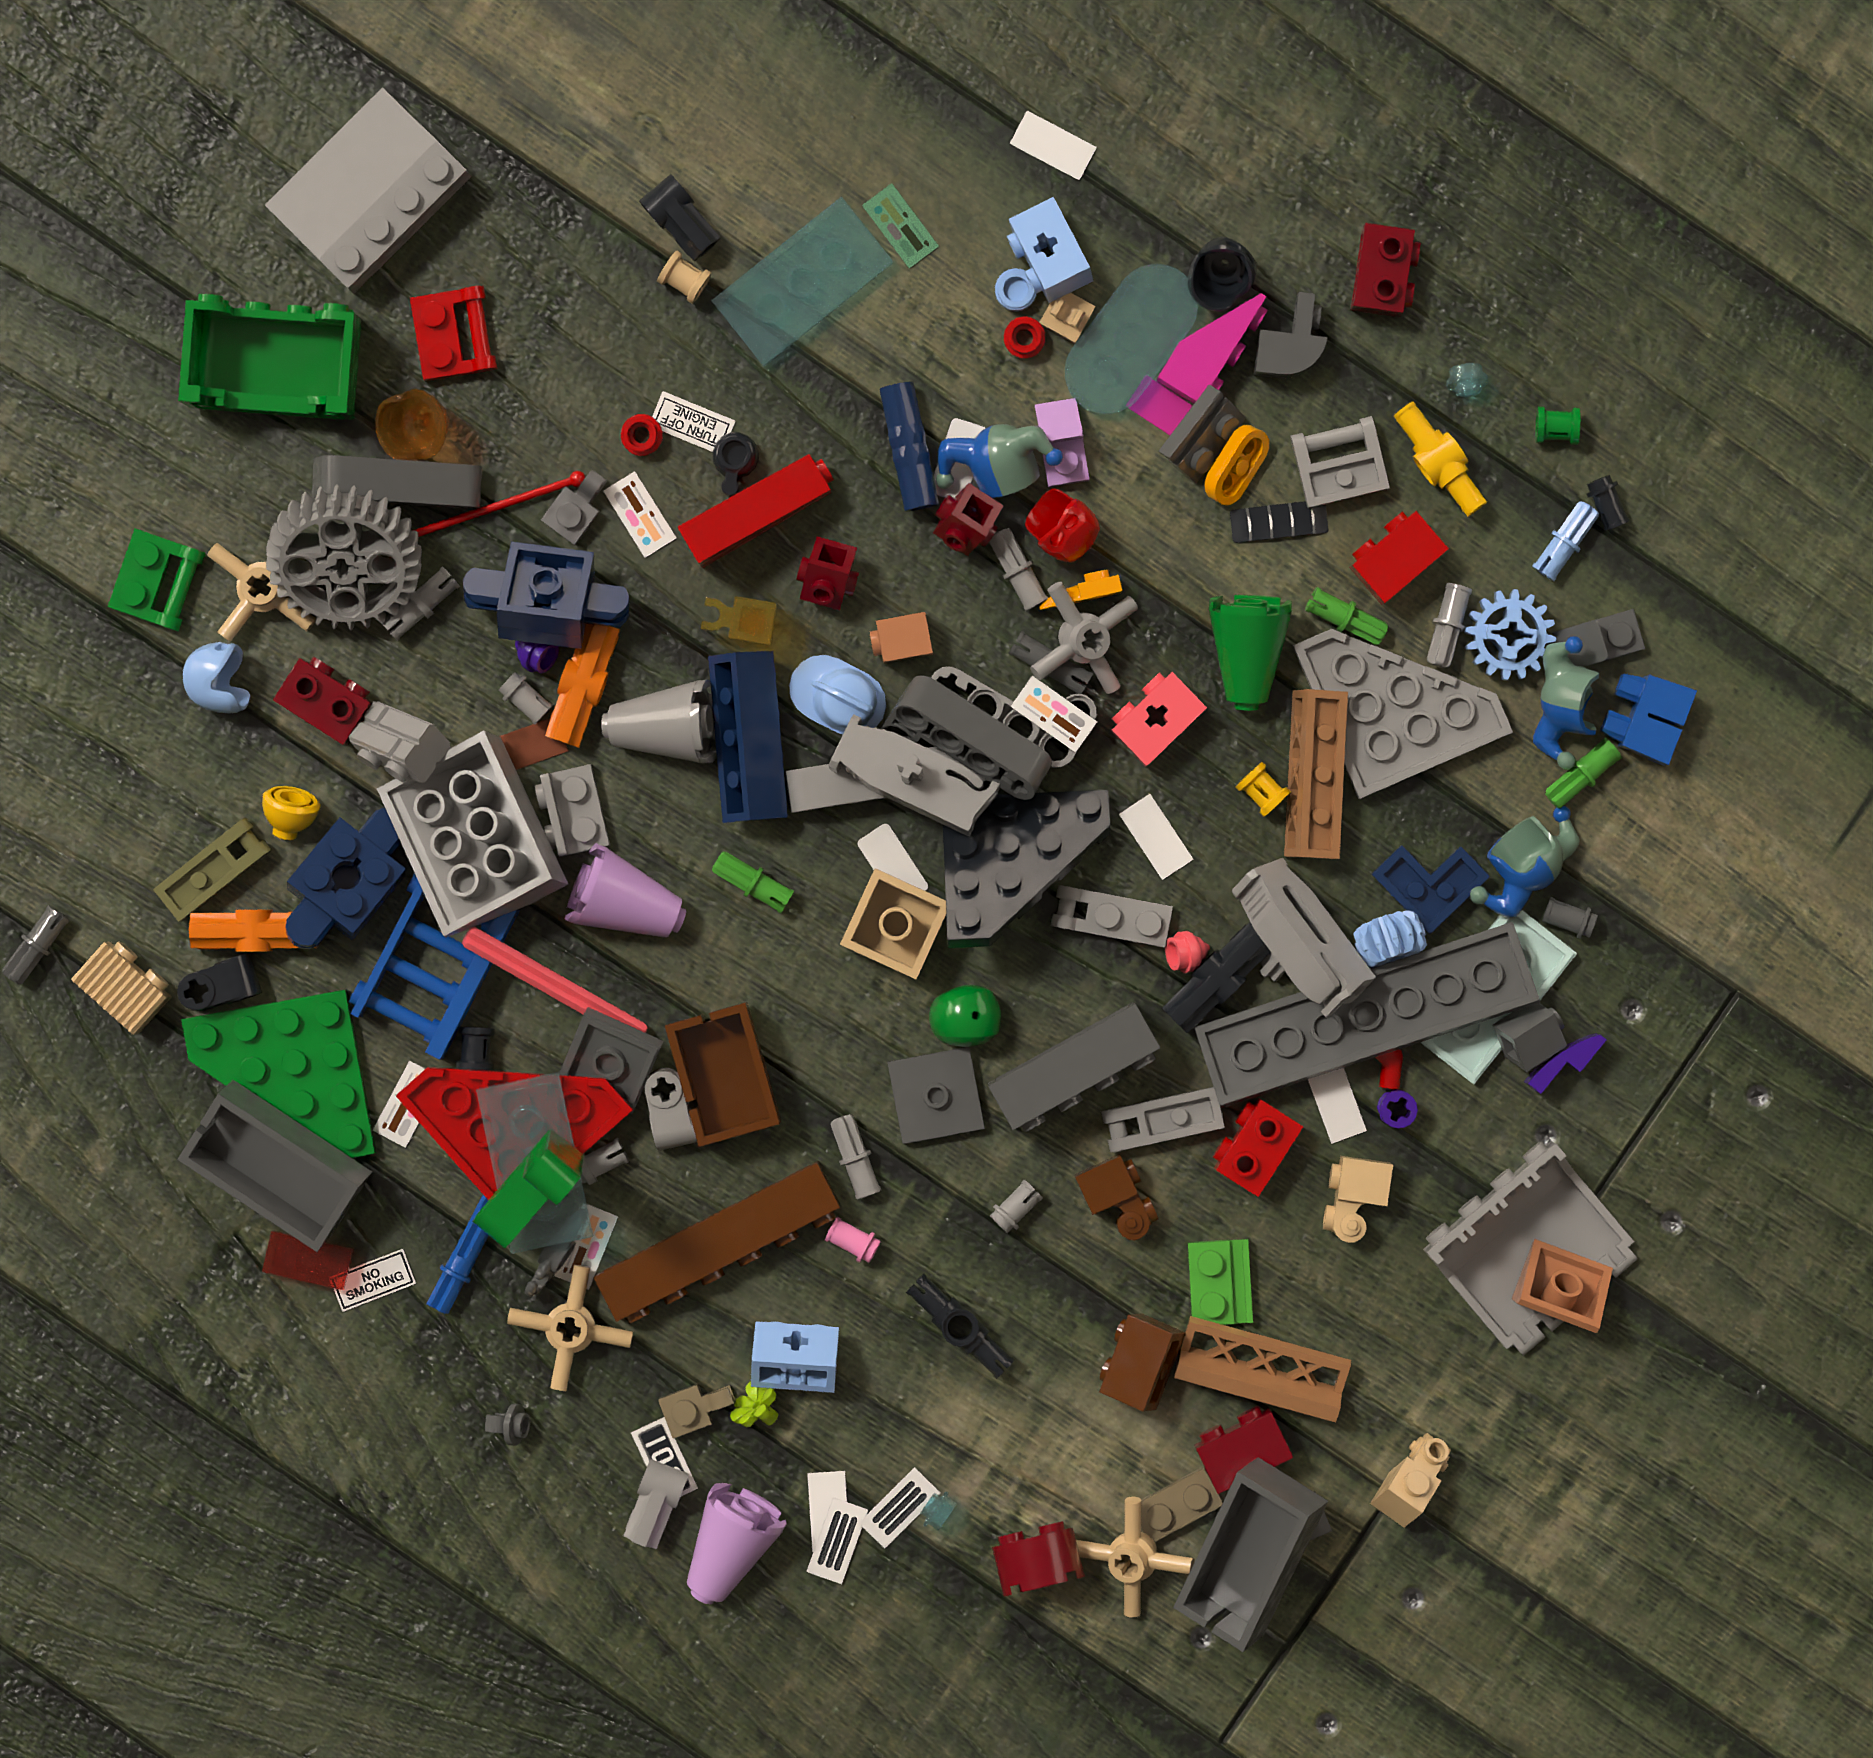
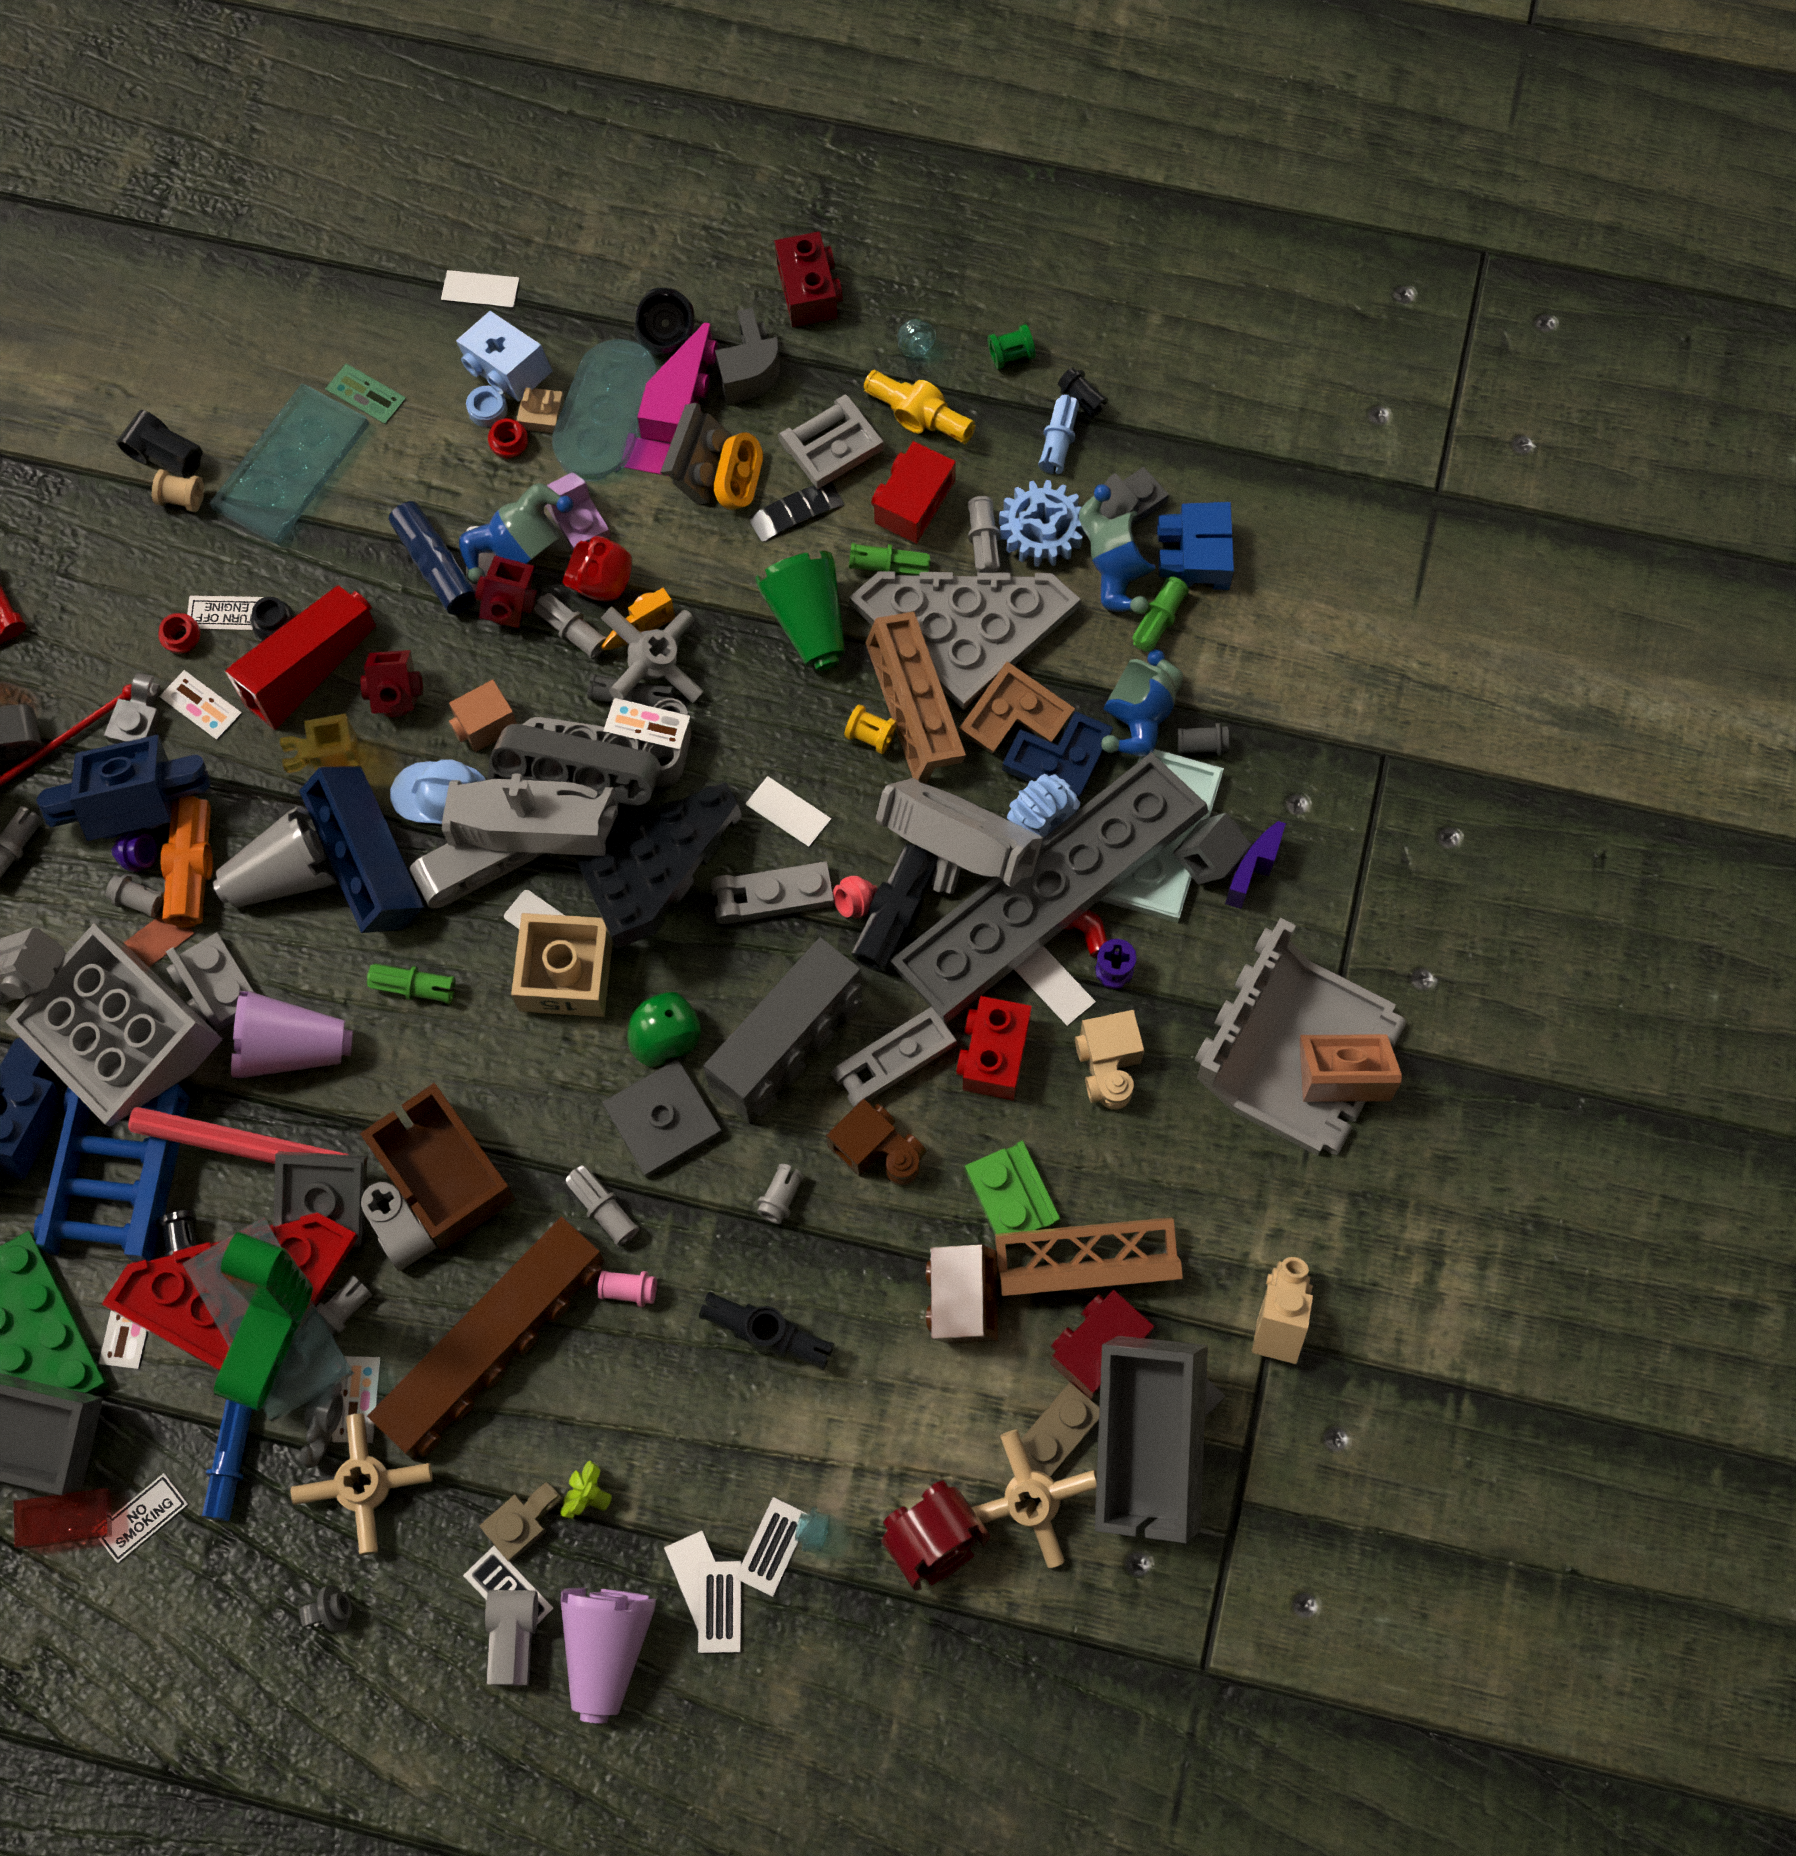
camera: 20 degrees left, 20 degrees down
light blue brick [751,1321,839,1393] -> none
coral brick [1111,672,1207,767] -> none
none -> medium nougat plate [958,661,1075,754]

